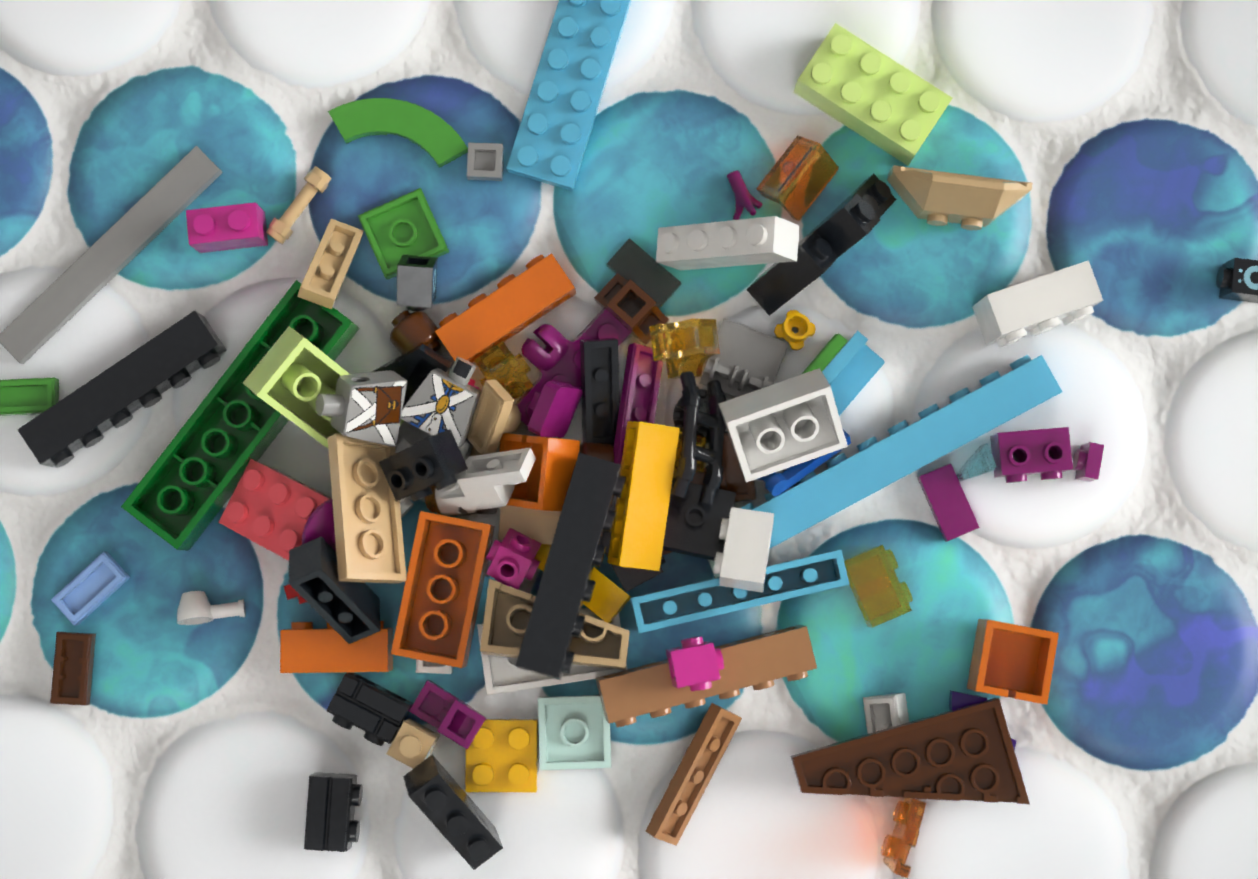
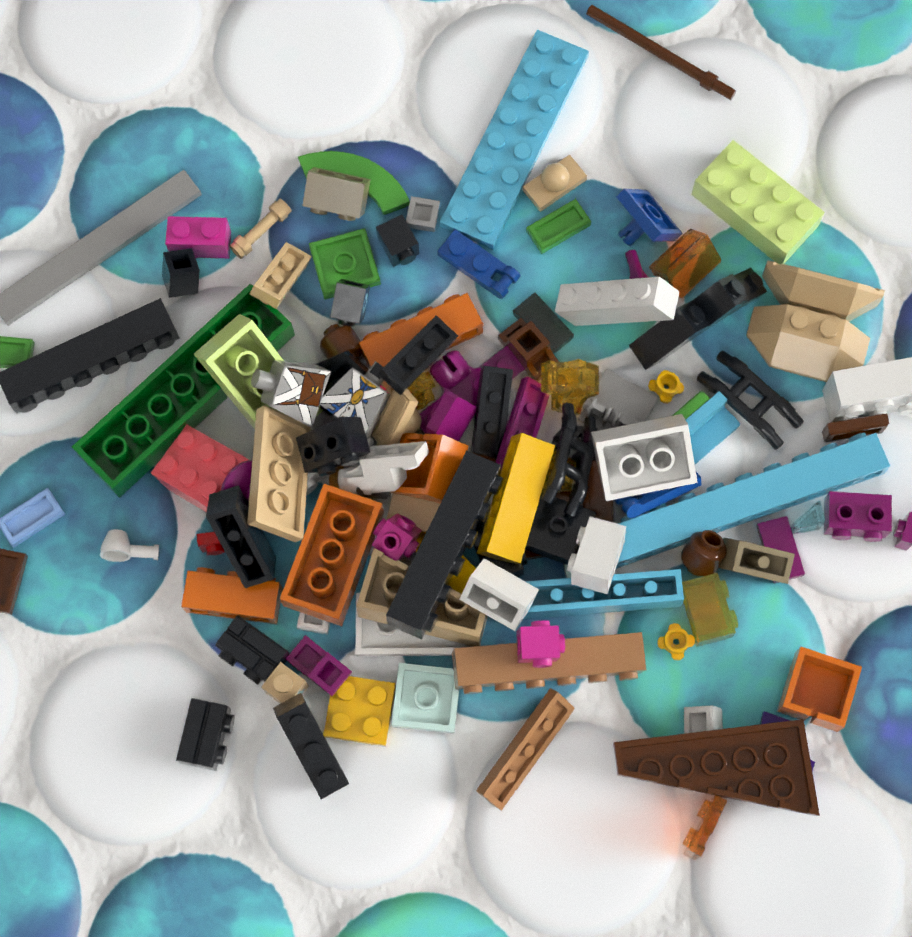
camera: 10 degrees right, 10 degrees down
none -> black brick [162,248,200,298]
none -> dark tan brick [302,167,371,221]
none -> black brick [376,214,419,267]
none -> black plate [378,316,458,396]
none -> blue plate [437,229,521,299]
none -> white brick [459,559,539,631]
none -> tan tile [523,155,587,212]
none -> bright green tile [526,198,591,254]
none -> blue tile [616,188,683,246]
none -> yellow plate [657,623,695,661]
none -> reddish brown head [681,530,727,576]
none -> black piece [697,351,804,450]
none -> dark tan slope [719,538,795,584]
none -> tan wedge [746,304,870,382]
none -> reddish brown tile [822,413,889,442]

